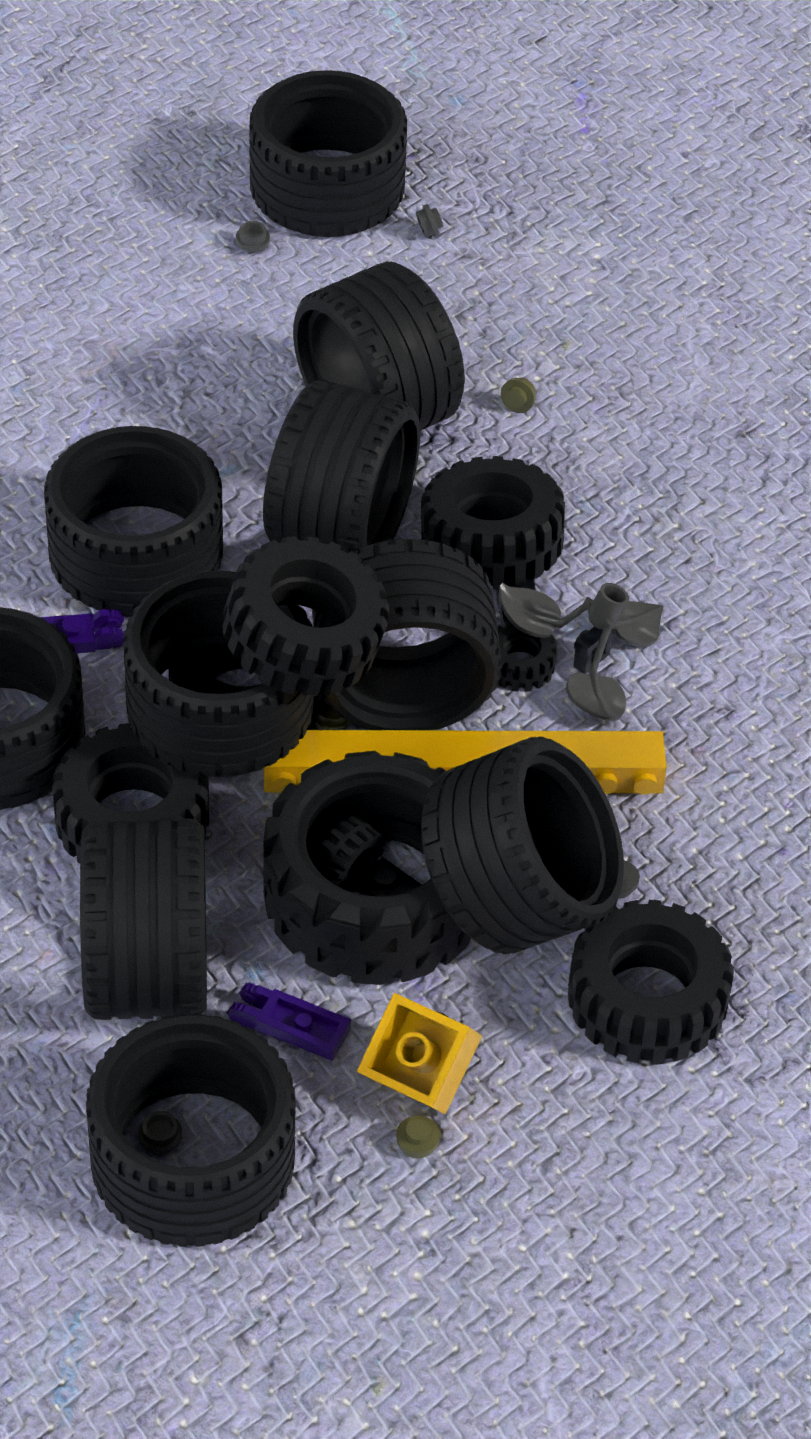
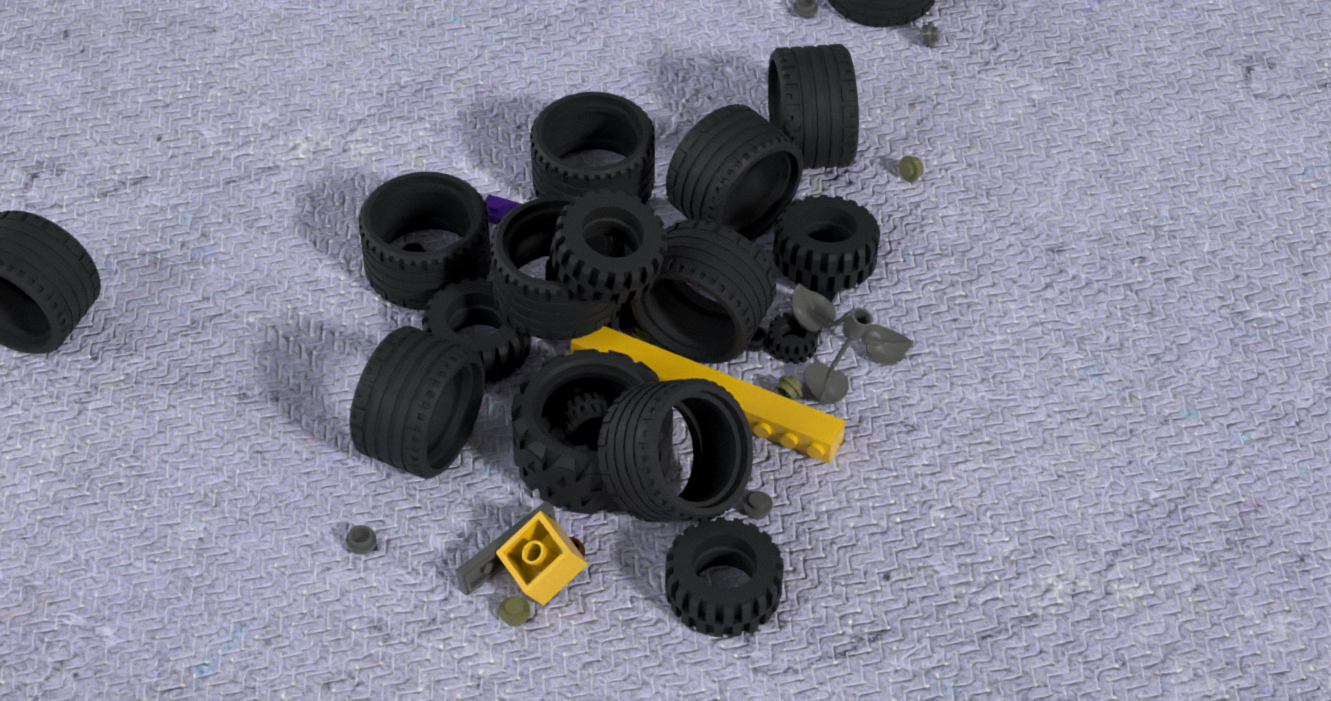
camera: 30 degrees right, 0 degrees up
black tyre [86,1014,296,1247] -> none
dark purple hinge [226,982,352,1061] -> none
black plate [573,626,613,674] -> none
none -> dark grey tile [455,501,556,596]
none -> olive plate [776,375,803,400]

